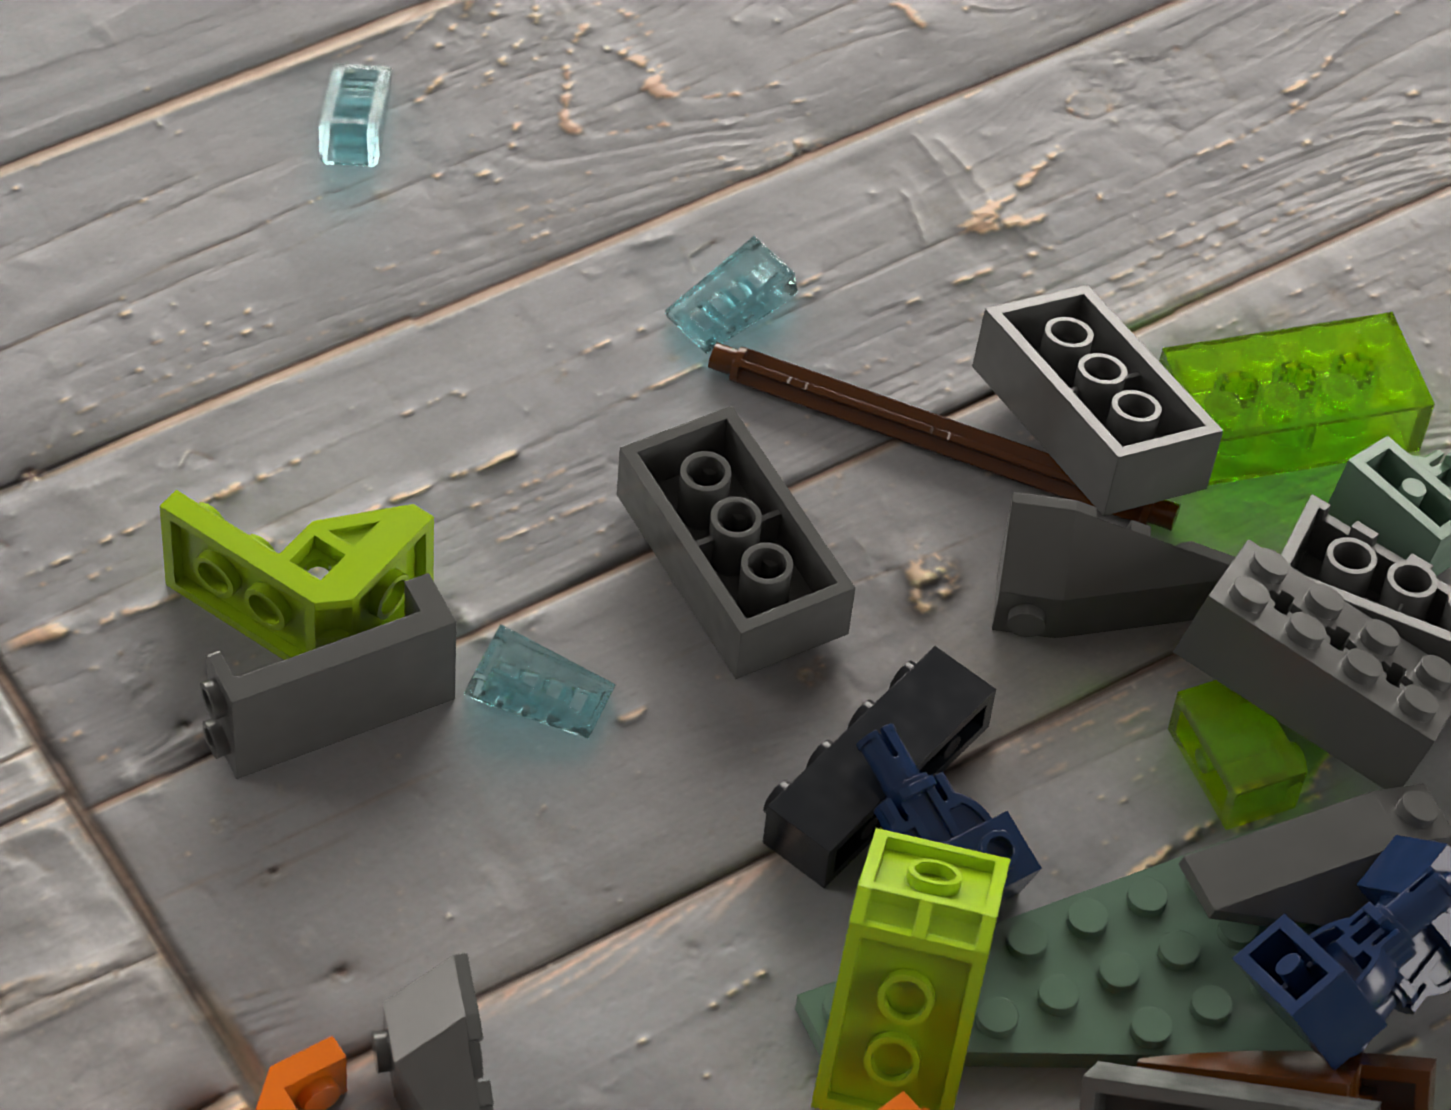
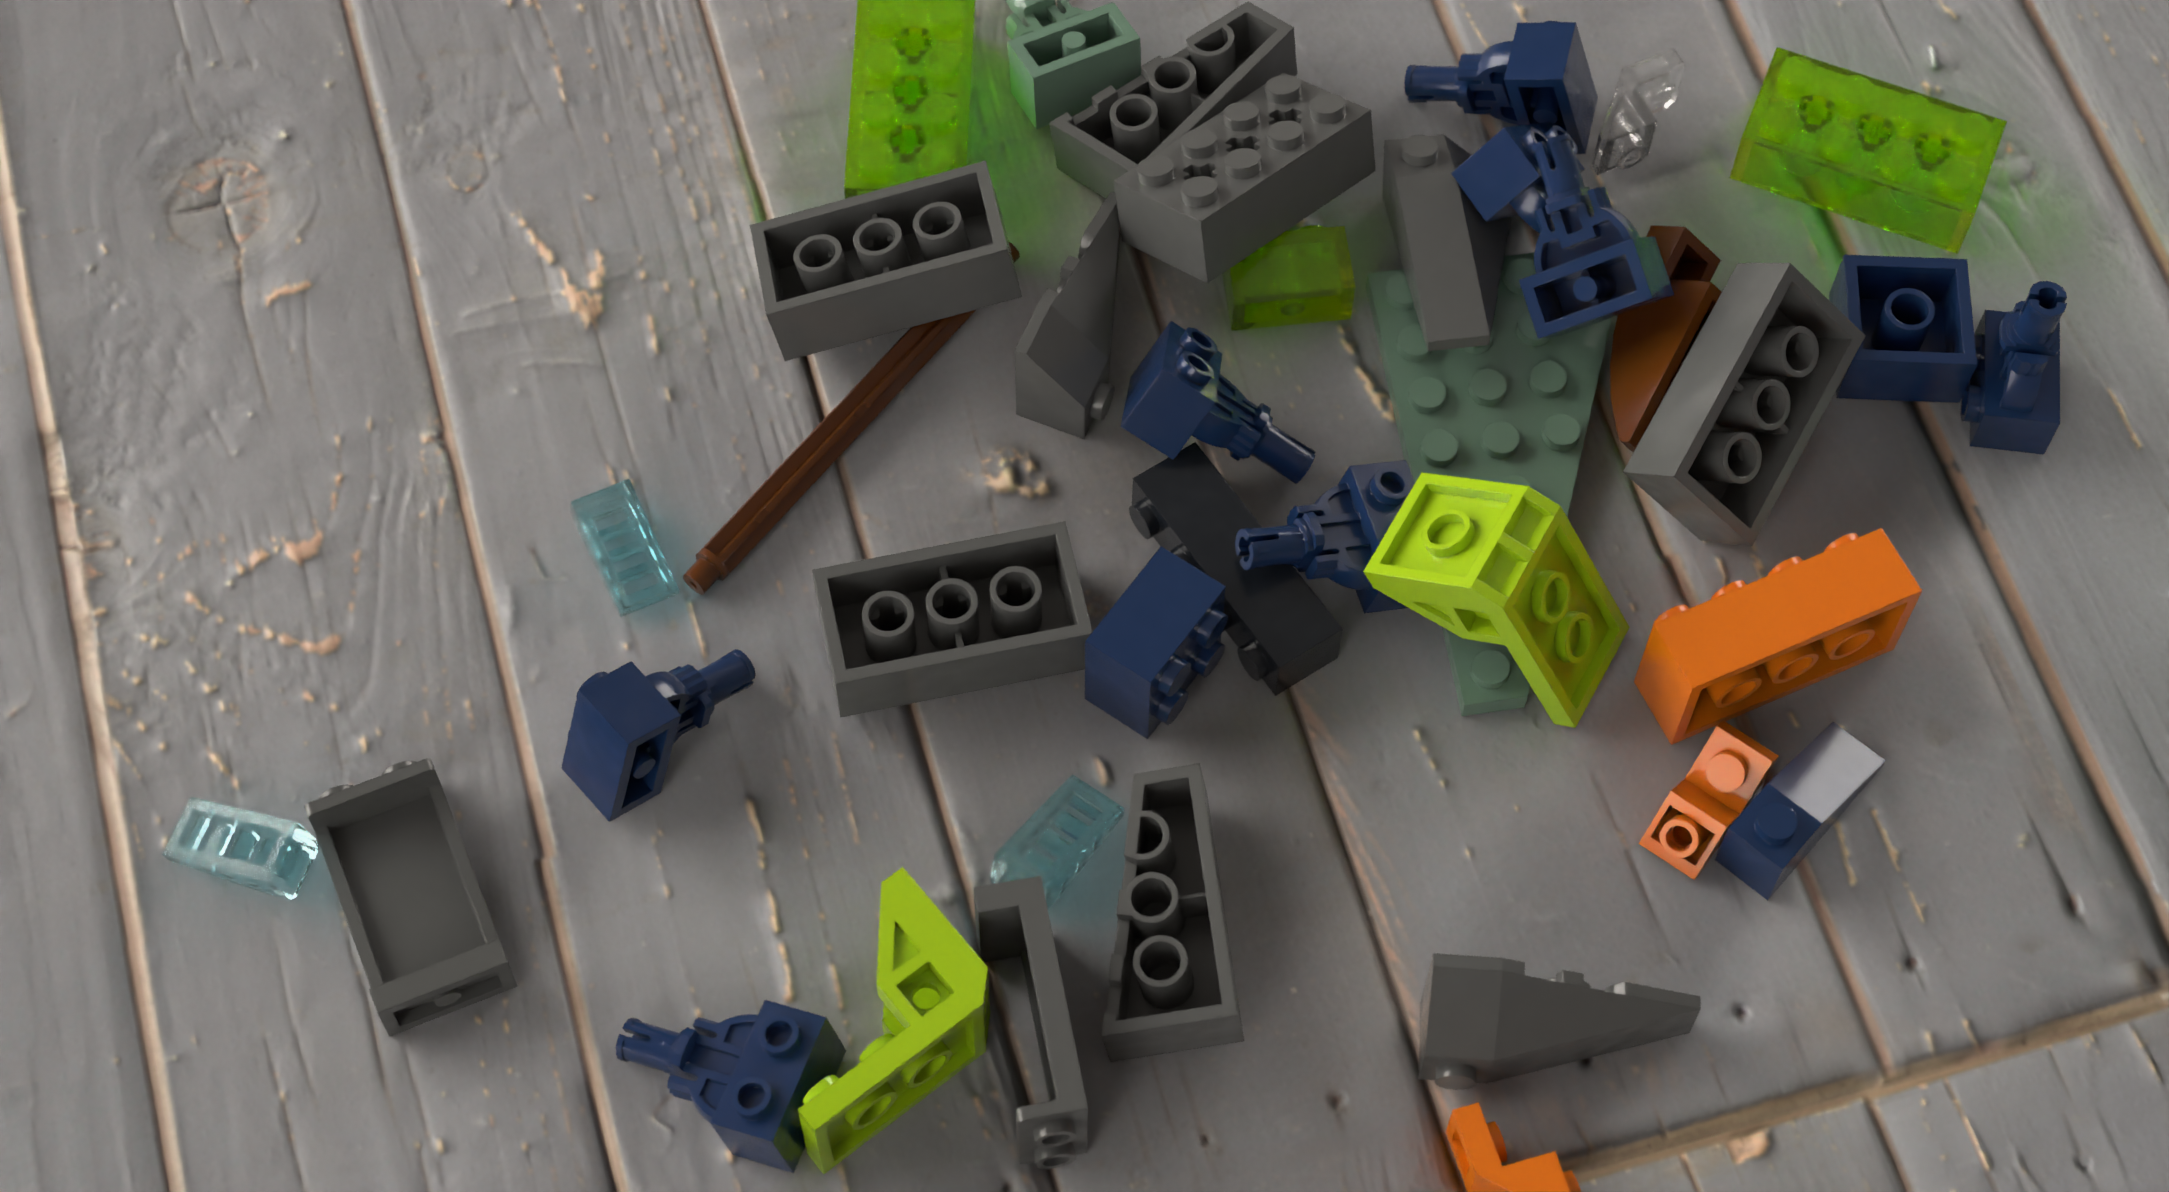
camera: 70 degrees left, 10 degrees up
none -> dark grey panel [304,758,518,1037]
none -> dark blue brick [561,649,756,822]
none -> dark blue brick [616,1000,846,1173]
none -> dark blue brick [1085,546,1228,739]
none -> dark grey wedge [1101,763,1244,1062]
none -> dark blue brick [1120,321,1316,484]

